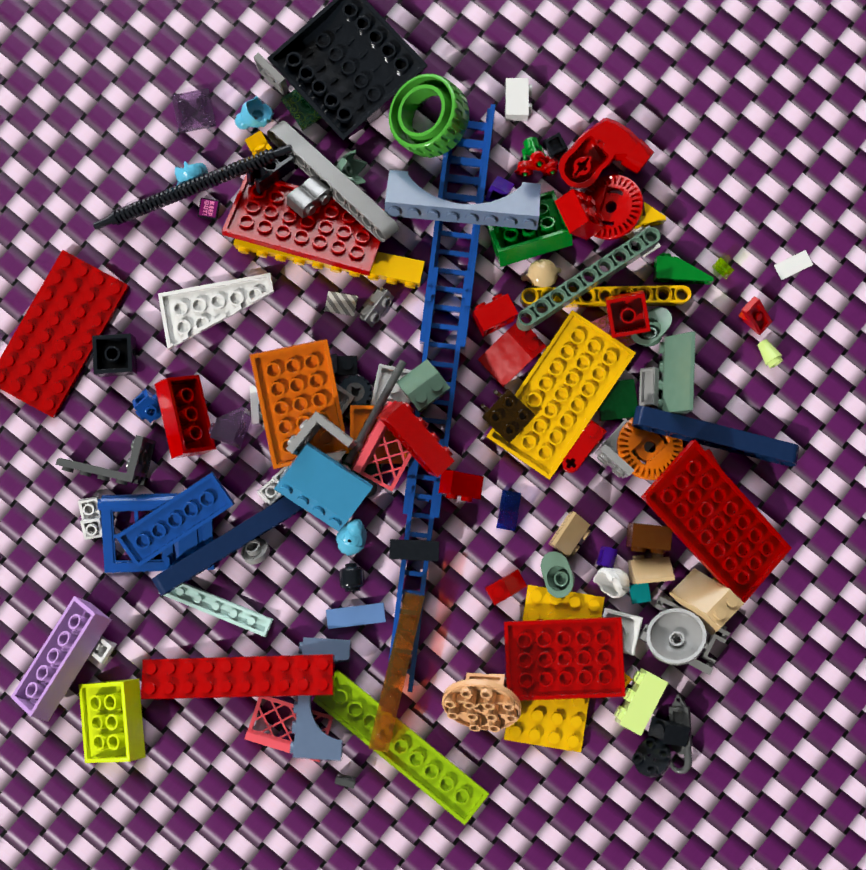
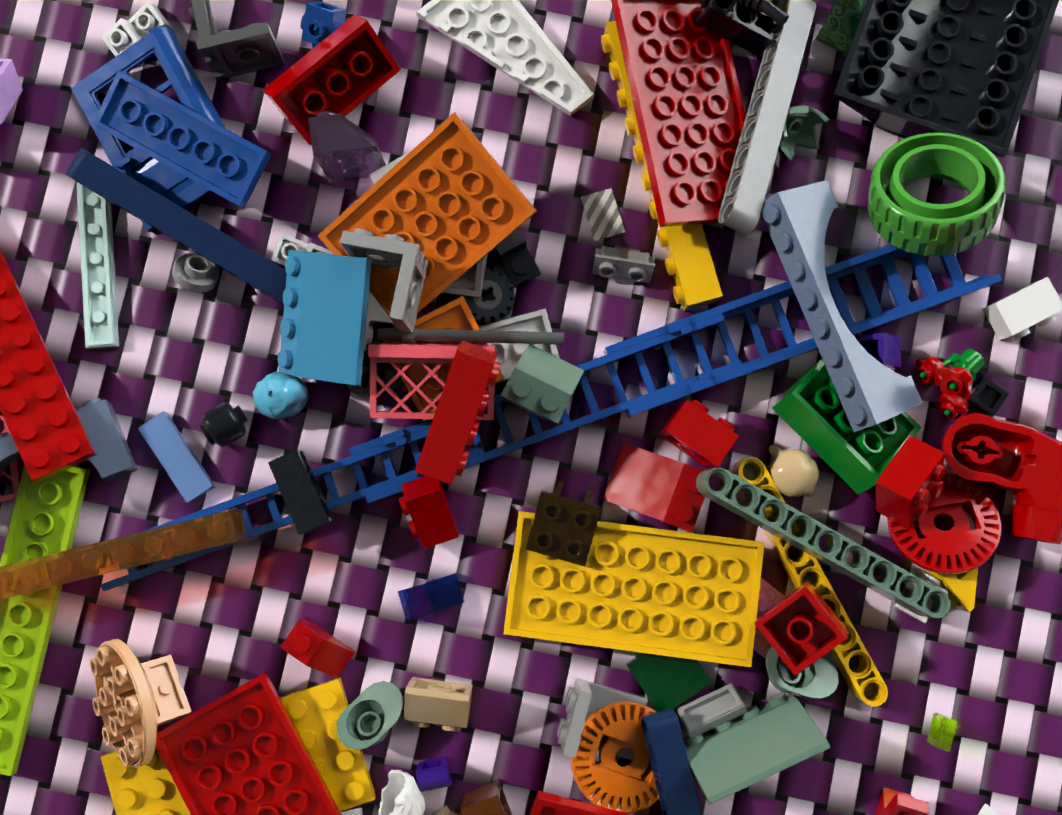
camera: 60 degrees right, 0 degrees up
flat silver brick [287,176,331,218] -> none
red piece [562,420,607,473] -> none
green slope [653,253,714,285] -> none

